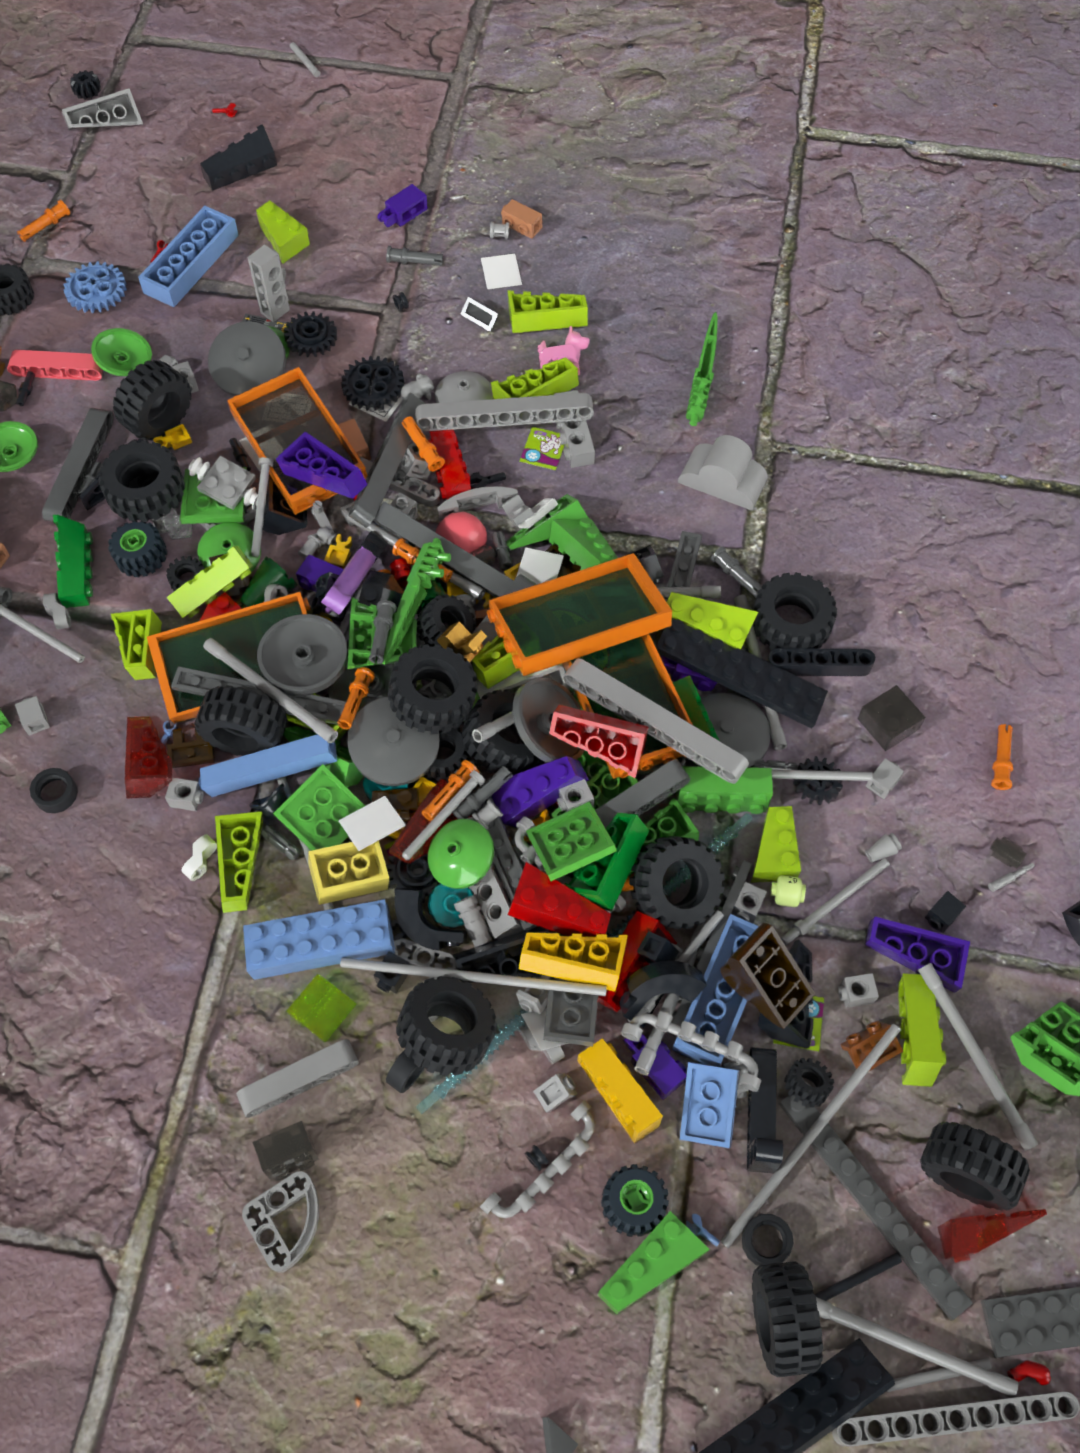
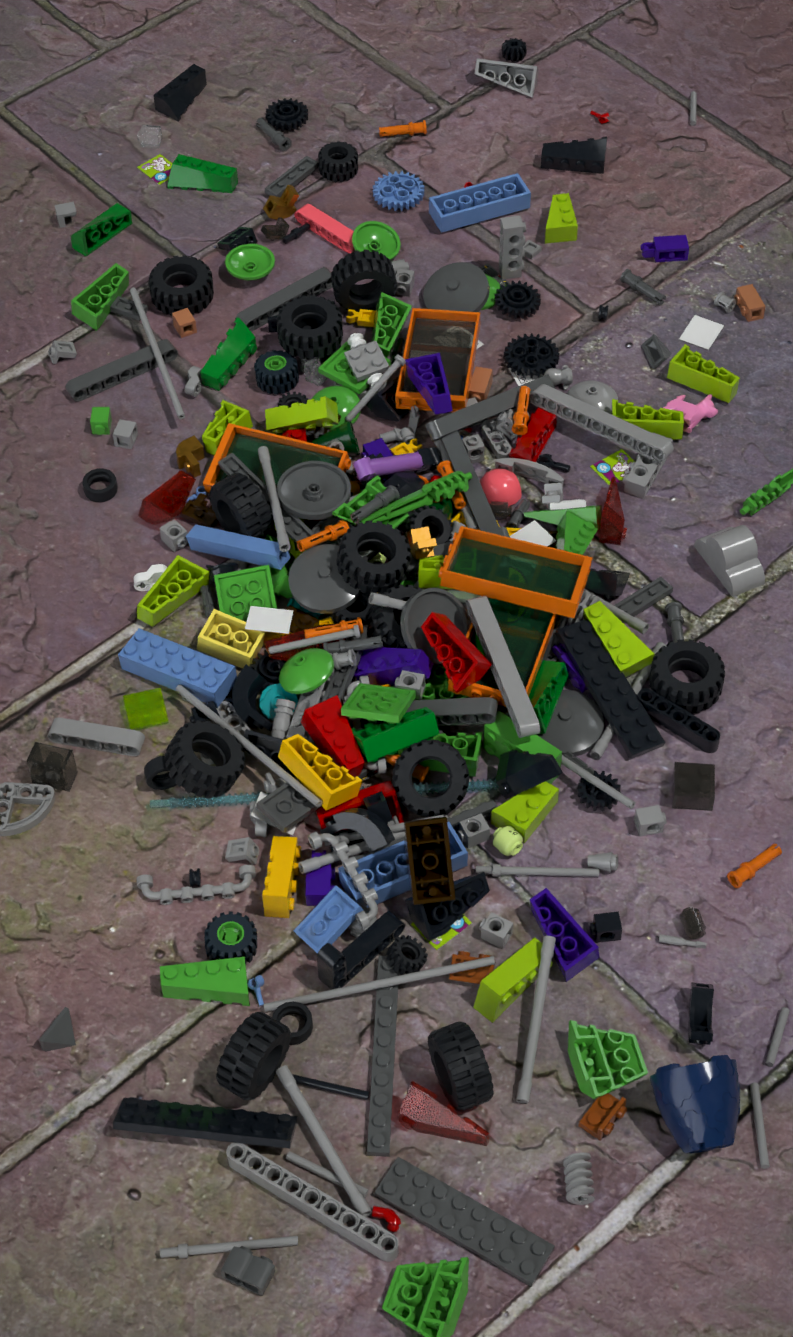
camera: 40 degrees right, 10 degrees down
none -> pearl gold brick [176,435,204,478]
none -> bright green wedge [371,292,412,358]
none -> black wedge [496,749,563,799]
none -> clear red wedge [599,477,627,546]

